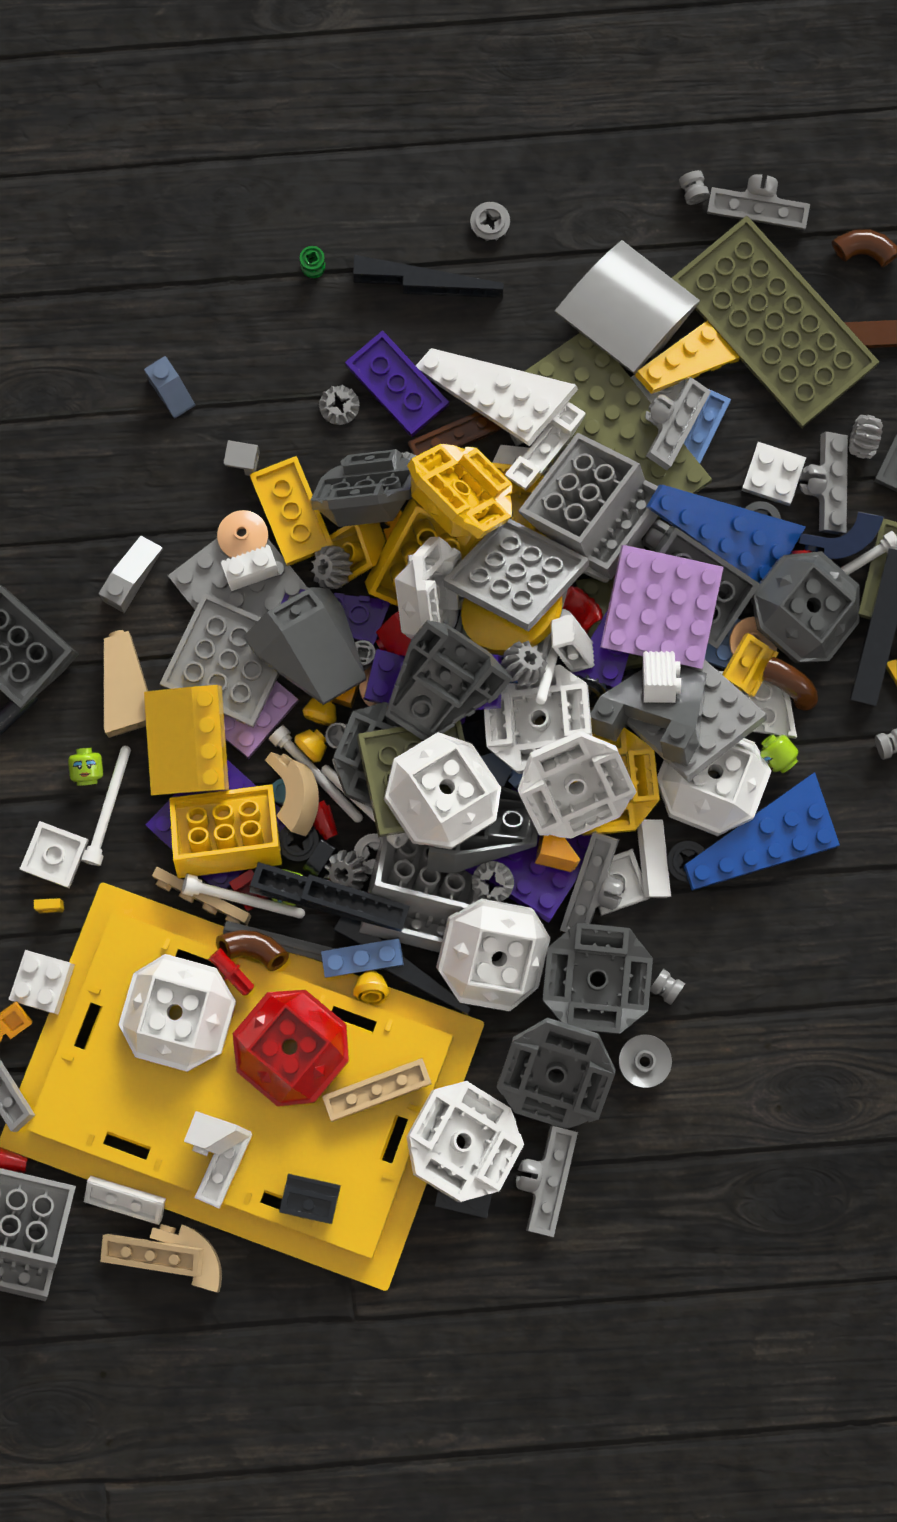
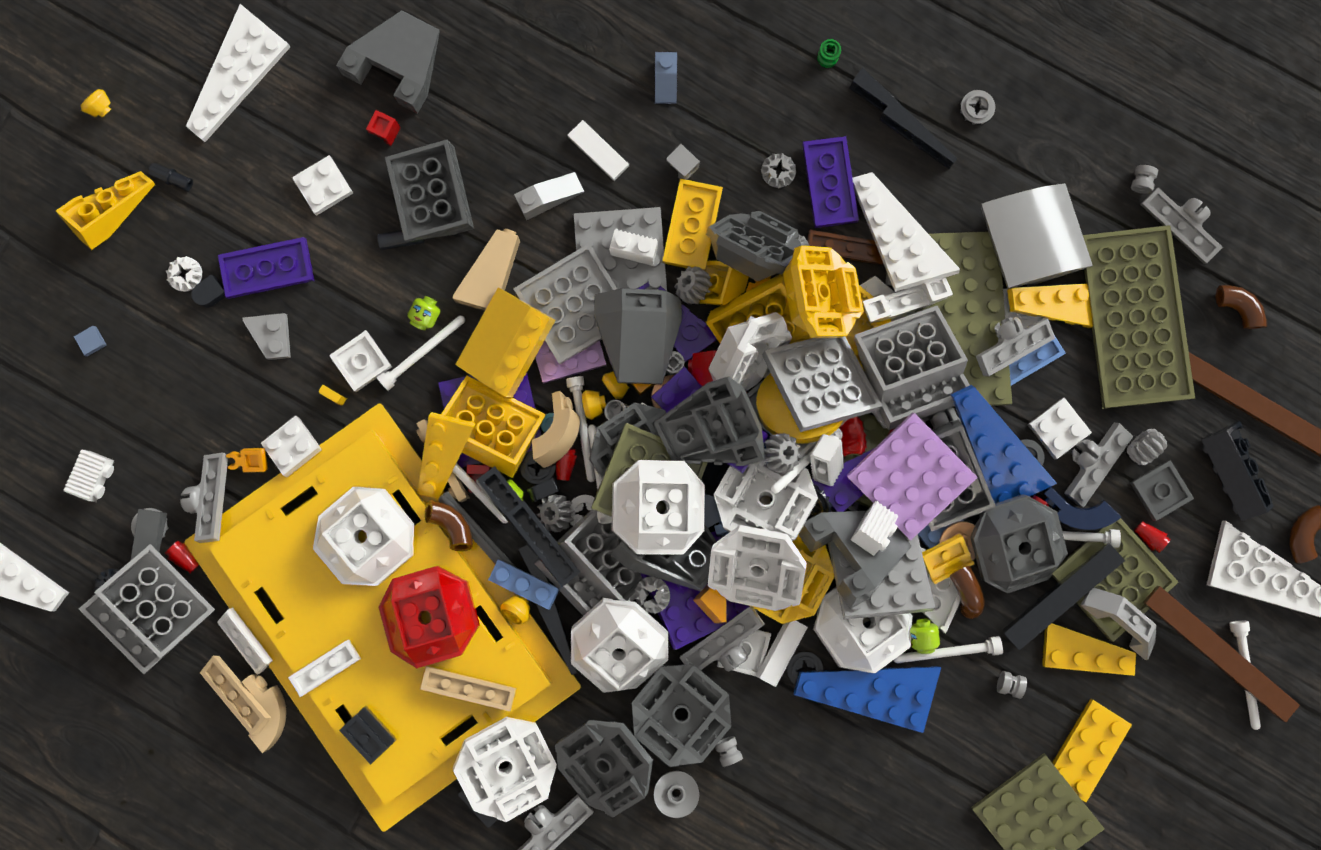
camera: 30 degrees right, 5 degrees up
white slope [184,1111,251,1156] -> none
red axle [208,948,254,996] -> none
light nougat dish [217,510,268,558] -> none
none -> yellow wing [417,412,476,499]
none -> white tile [568,120,629,181]
none -> white piece [893,636,1003,663]

